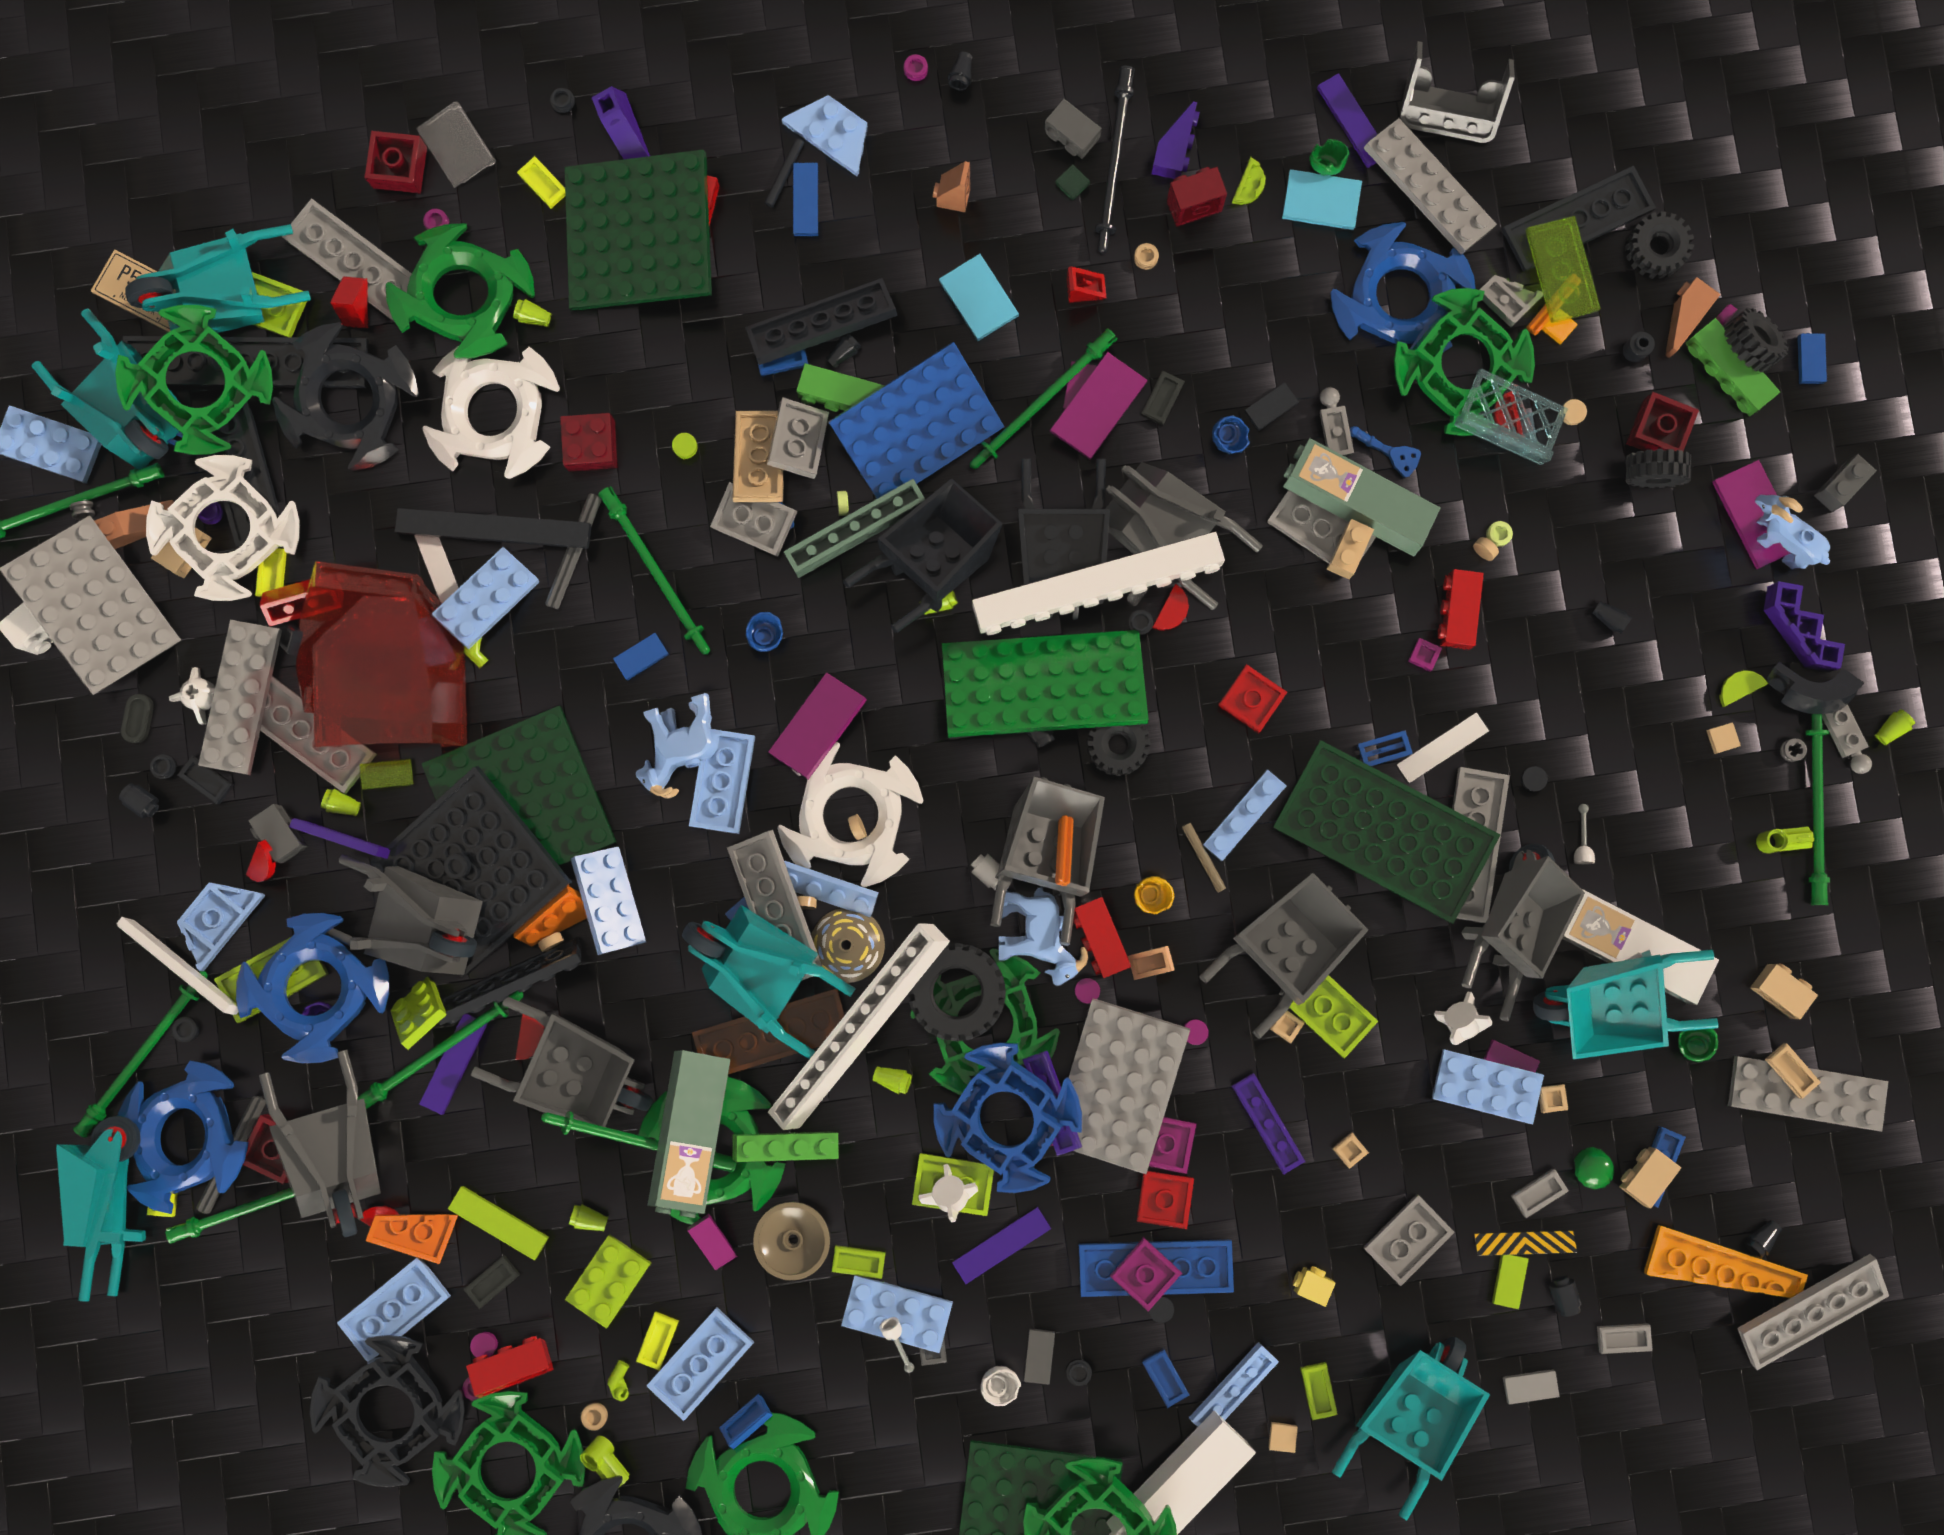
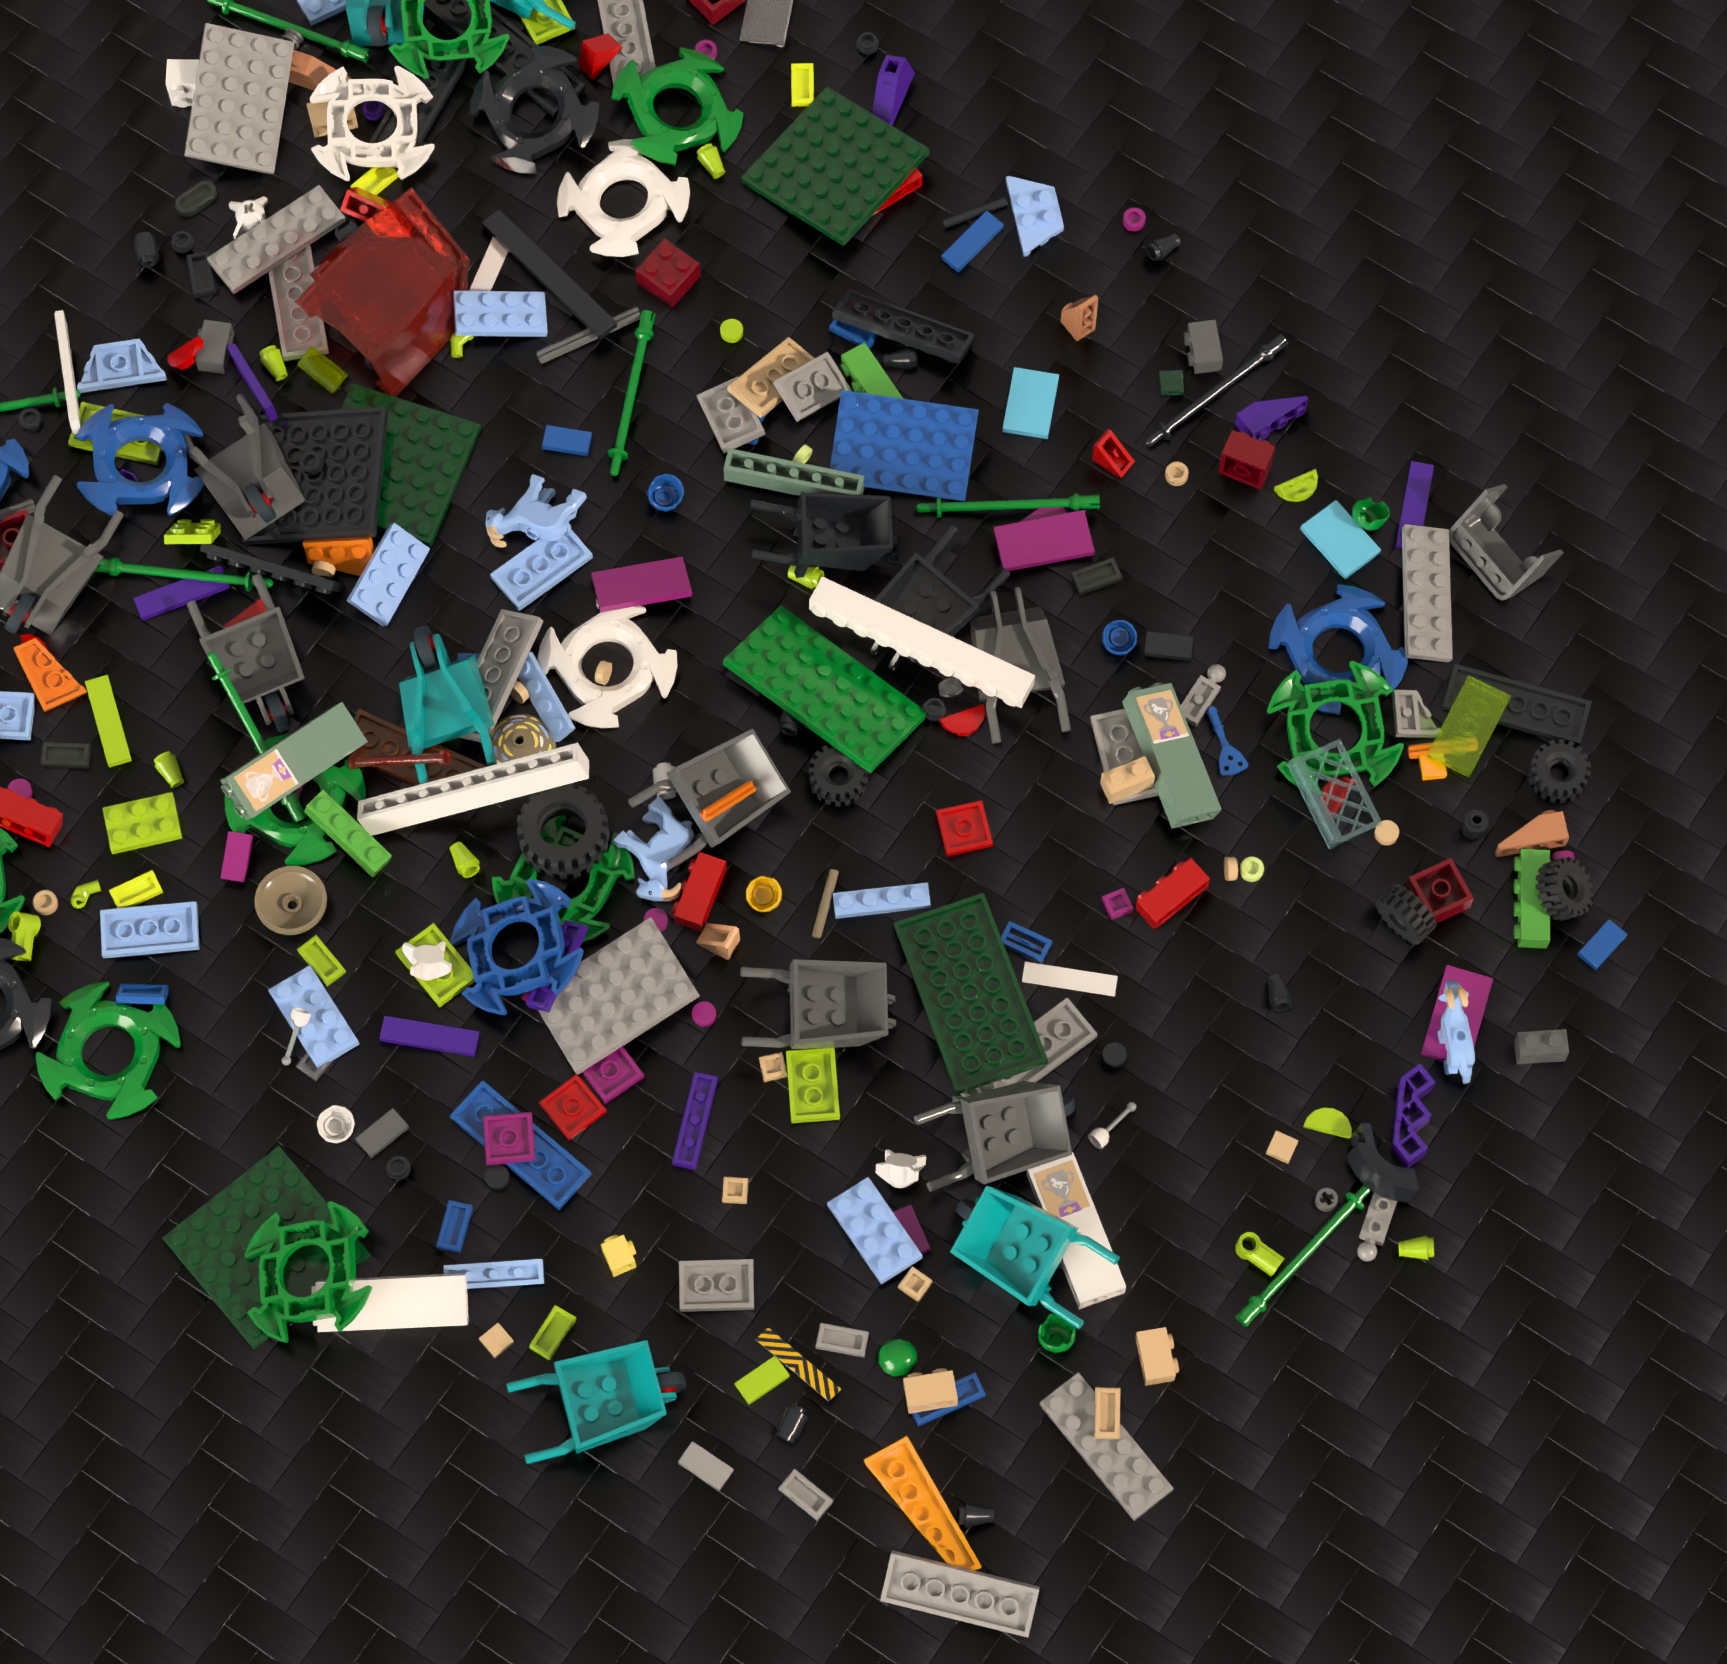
camera: 40 degrees right, 15 degrees down
none -> clear red bar [348,750,451,770]

